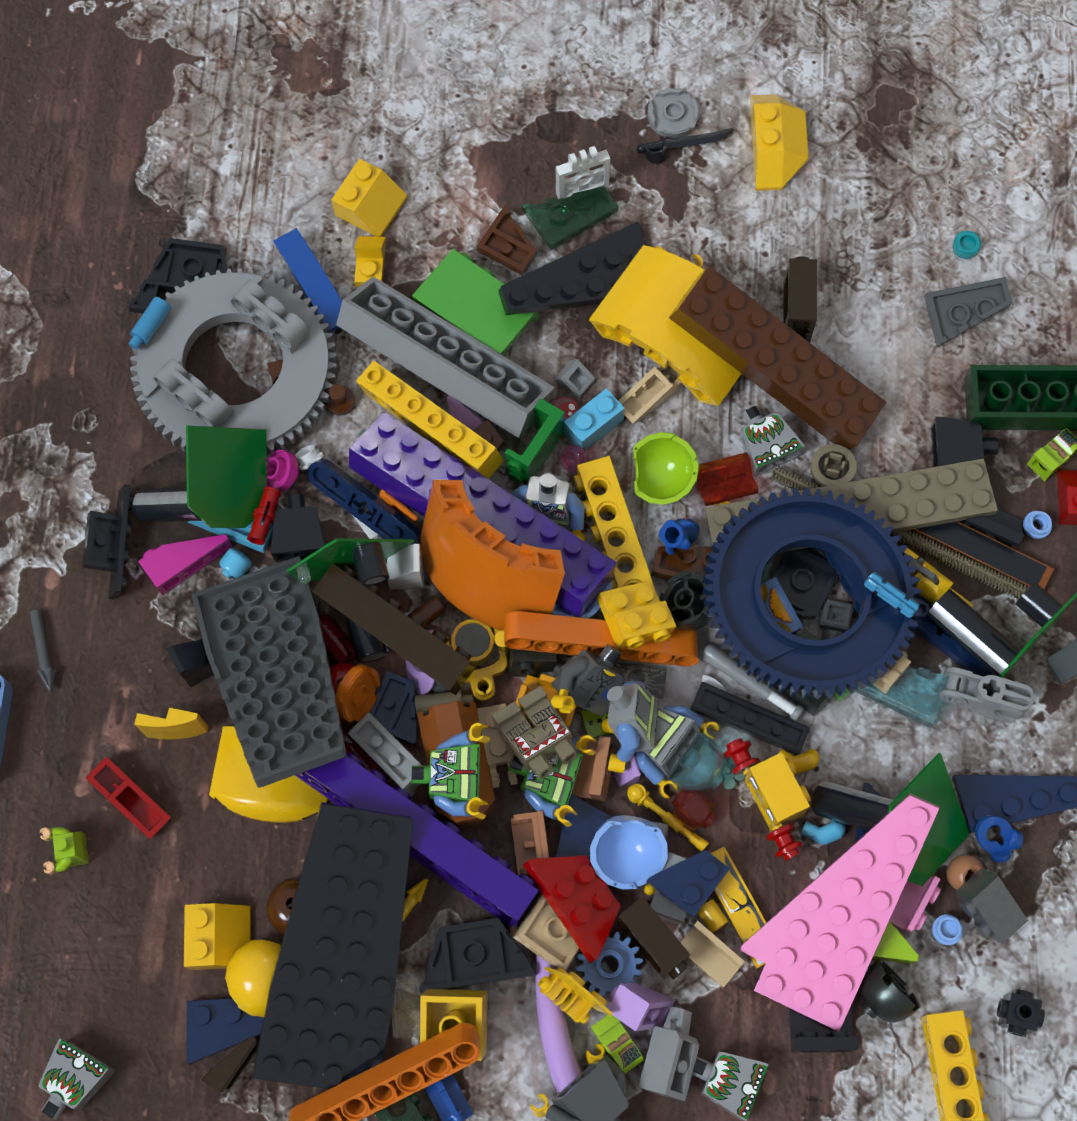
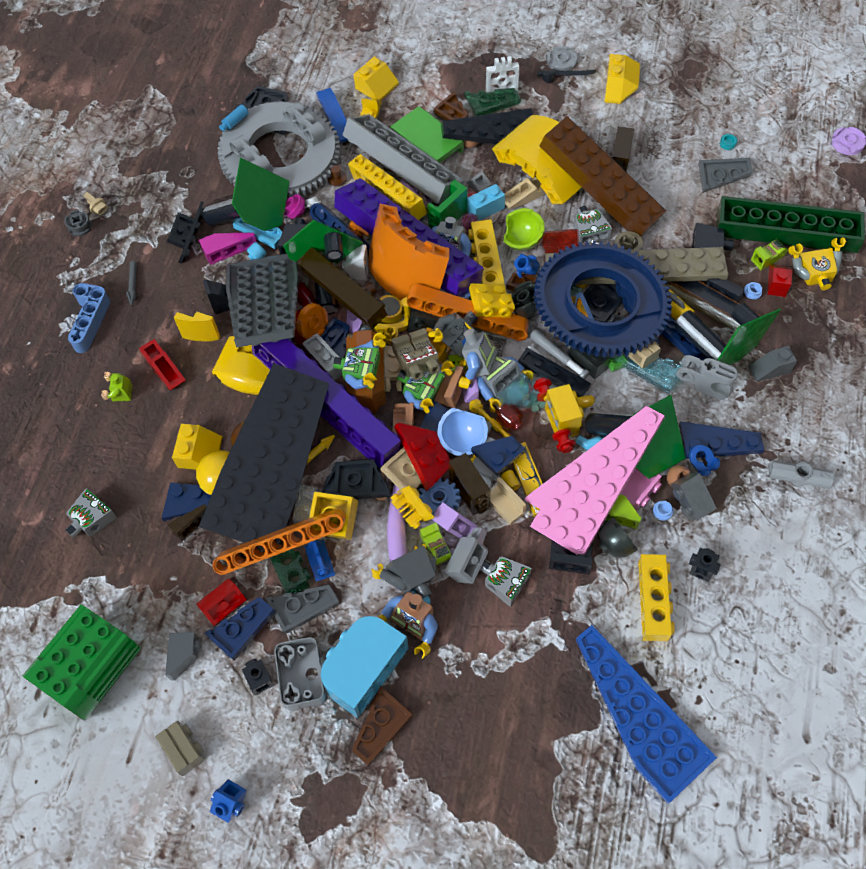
camera: 10 degrees right, 10 degrees down
red pin [247,487,282,545] -> none
dark azure axle [864,572,919,618] -> none

